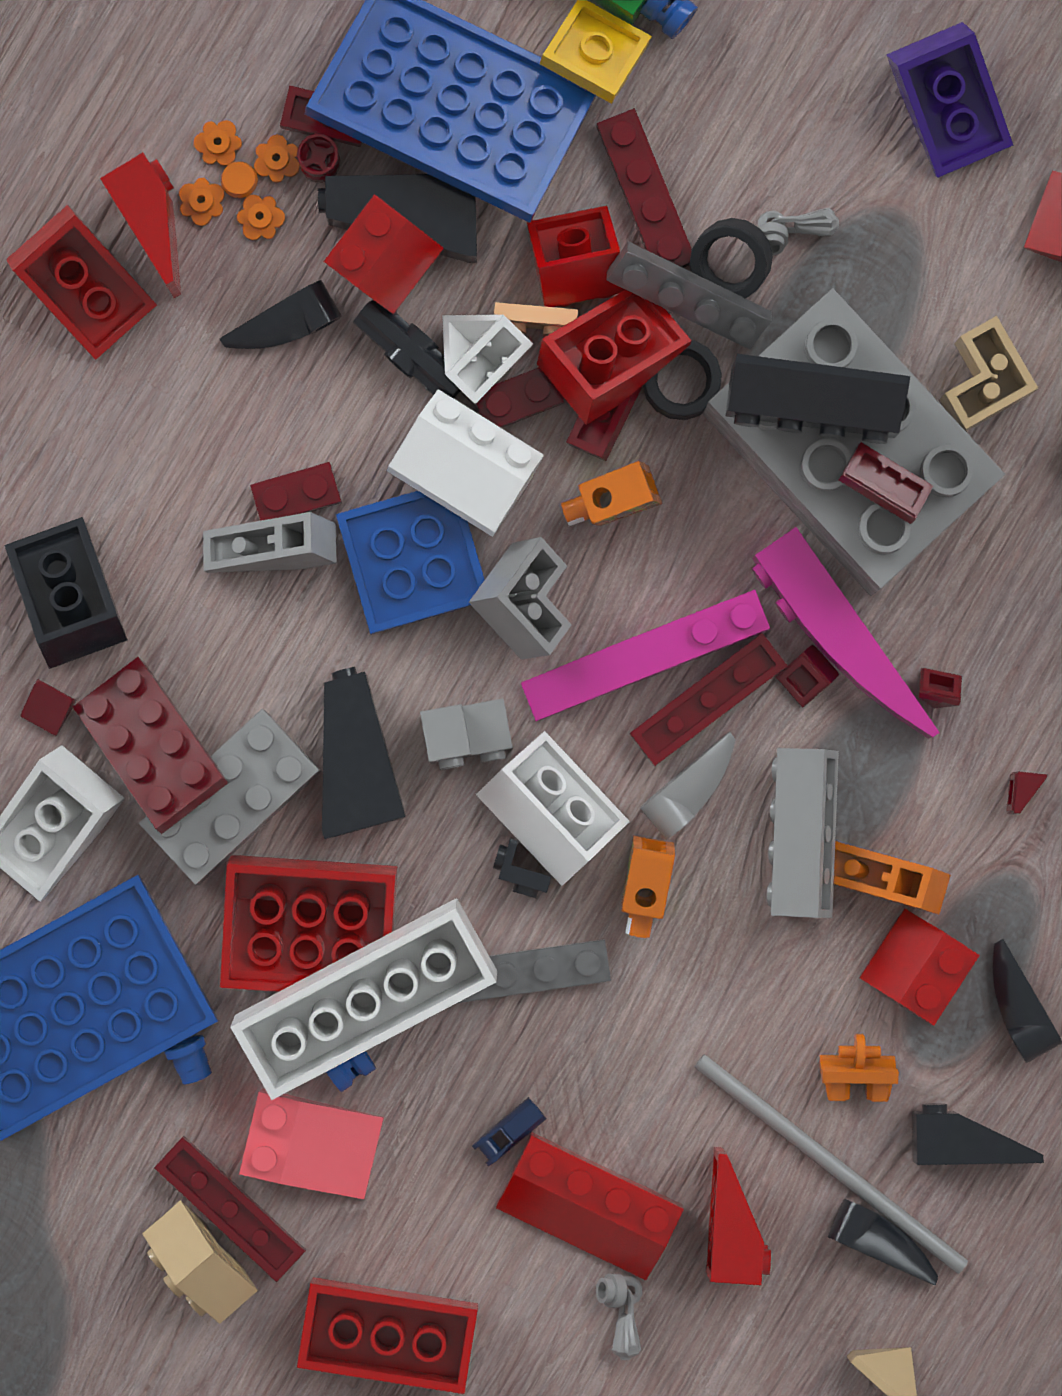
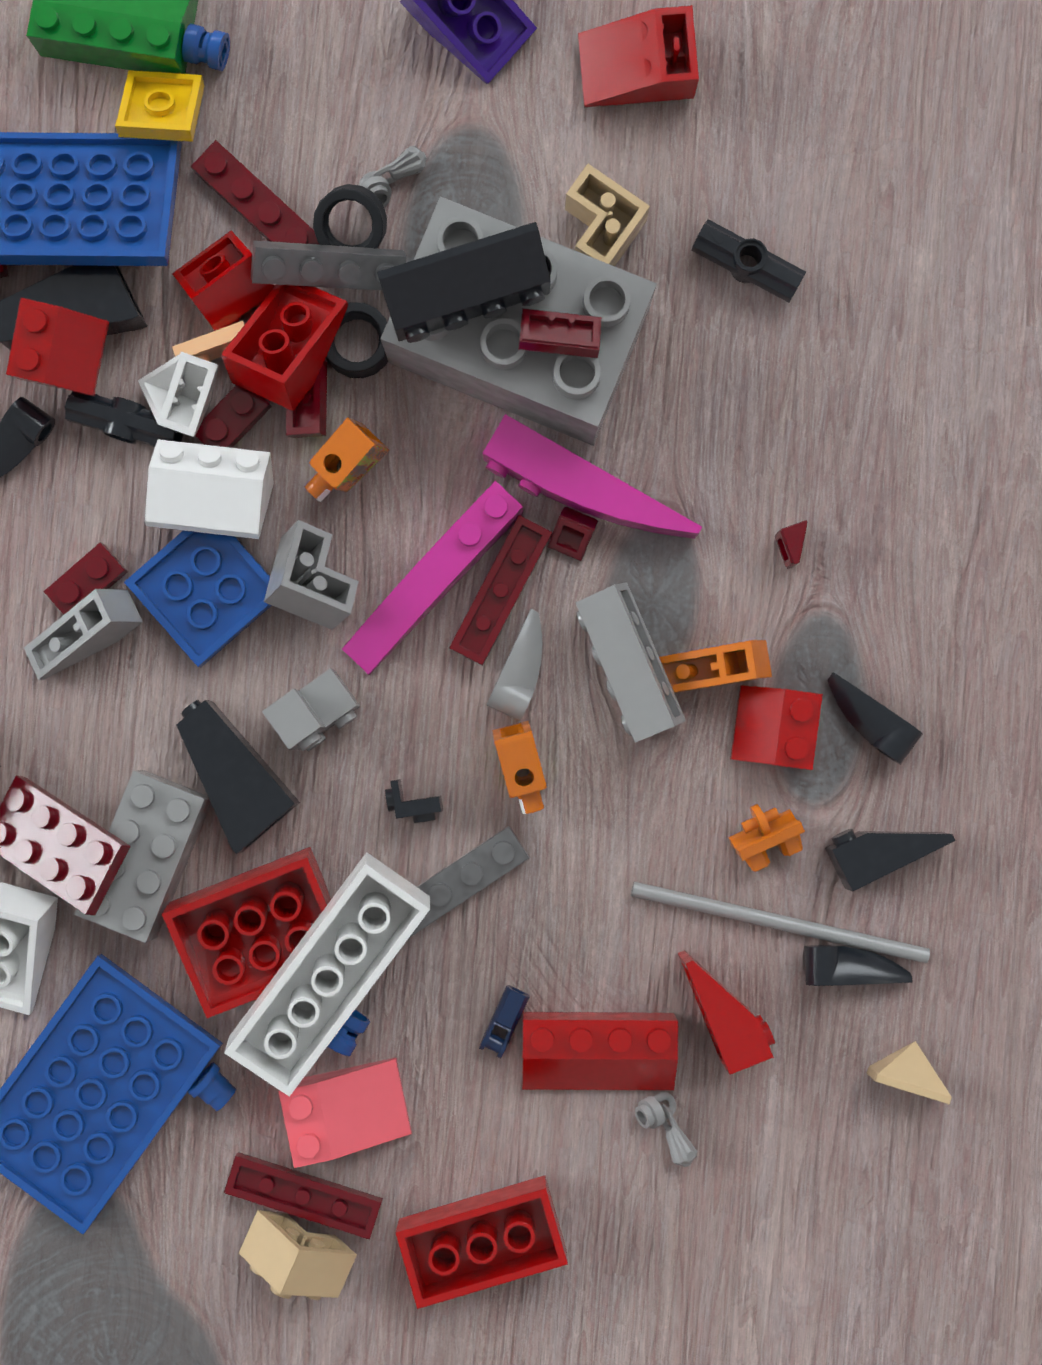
camera: 20 degrees left, 0 degrees up
white slope [476,731,630,886] -> none
dark red slope [918,668,962,709] -> none

